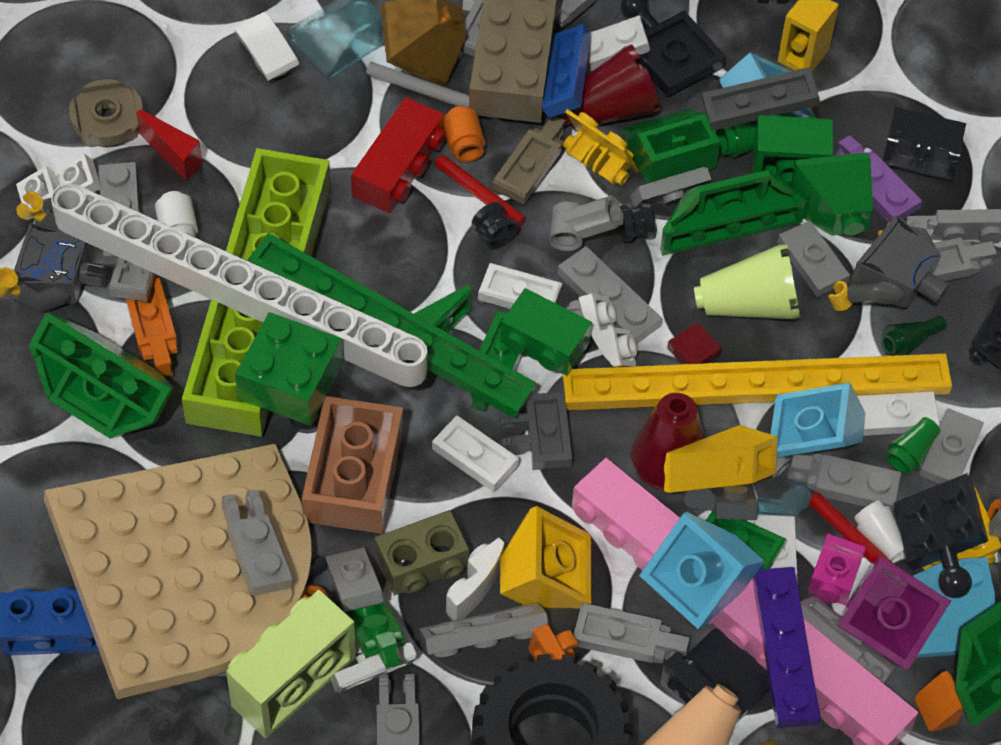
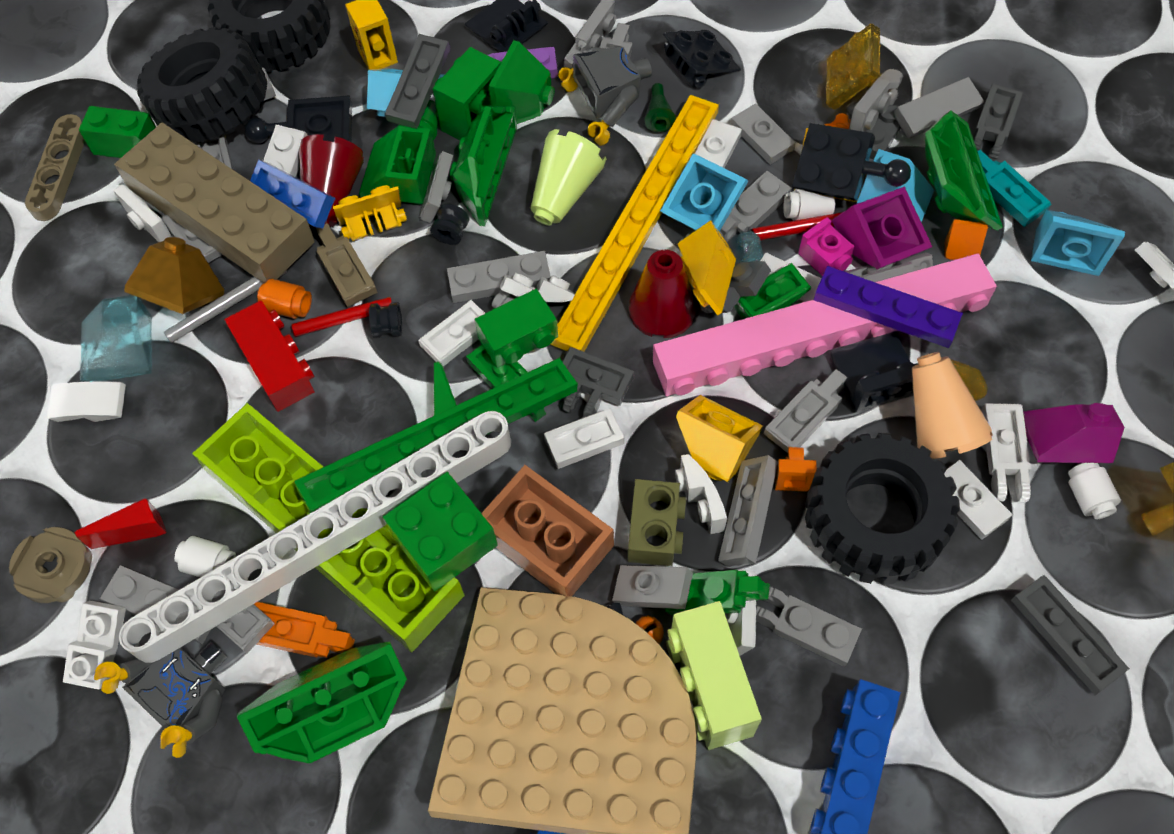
camera: 55 degrees left, 5 degrees up
light grey hinge [221,490,293,596] -> none
light grey piece [549,195,624,251] -> none
medium azure slope [639,512,765,629] -> none
dark red tile [667,322,722,364] -> none
light grey plate [777,221,850,297] -> none
green cone [885,417,941,475] -> none

